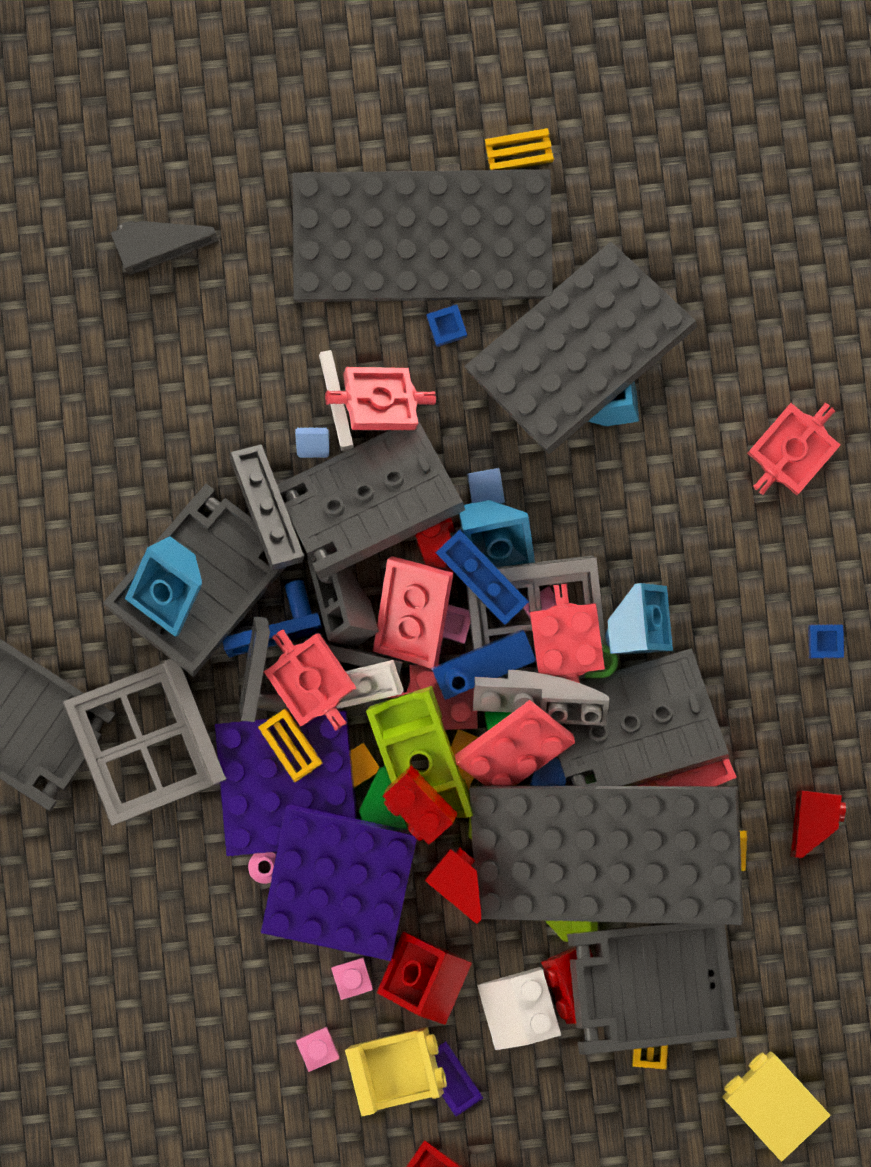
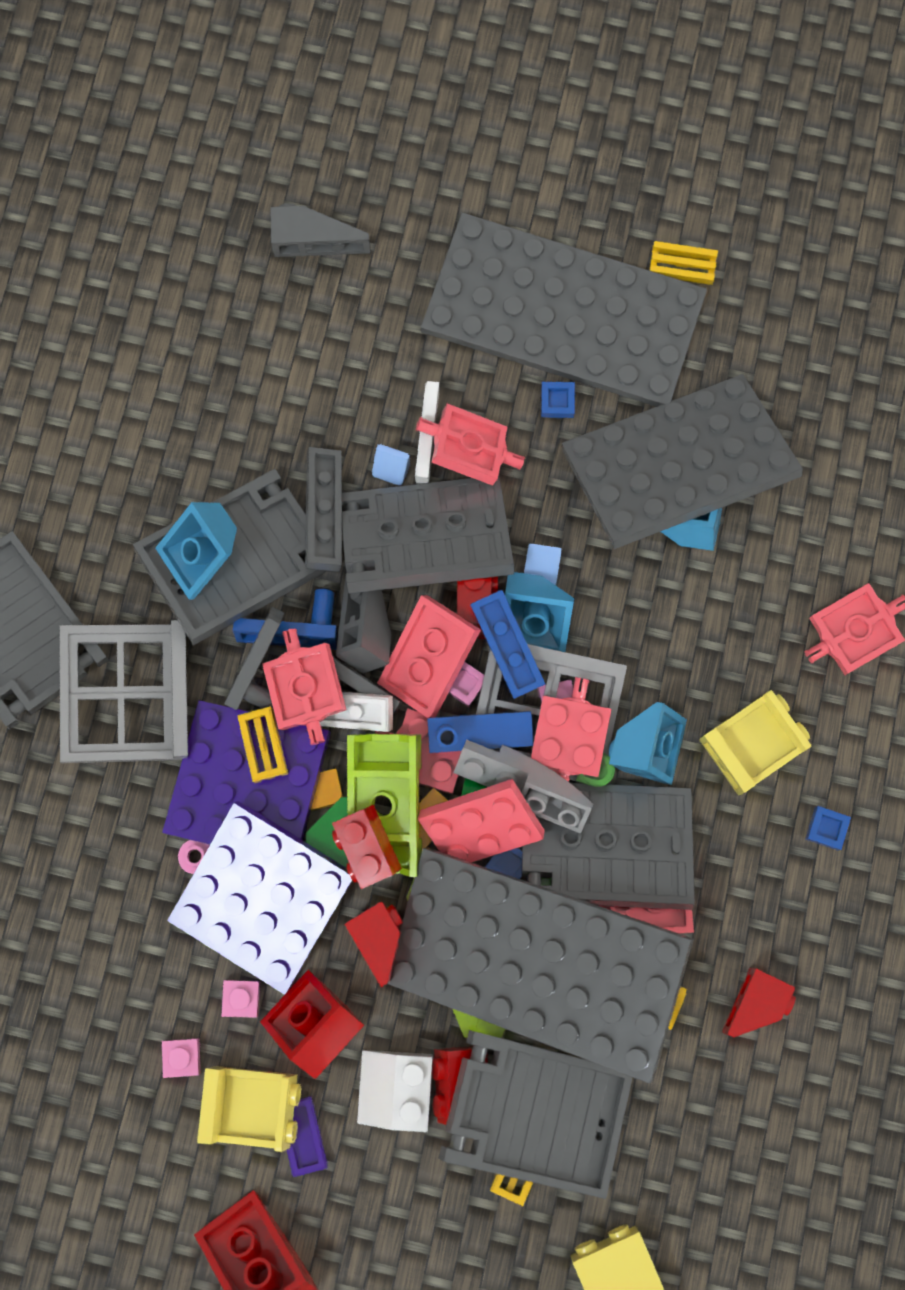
camera: 20 degrees right, 5 degrees down
none -> light yellow panel [699,690,812,796]

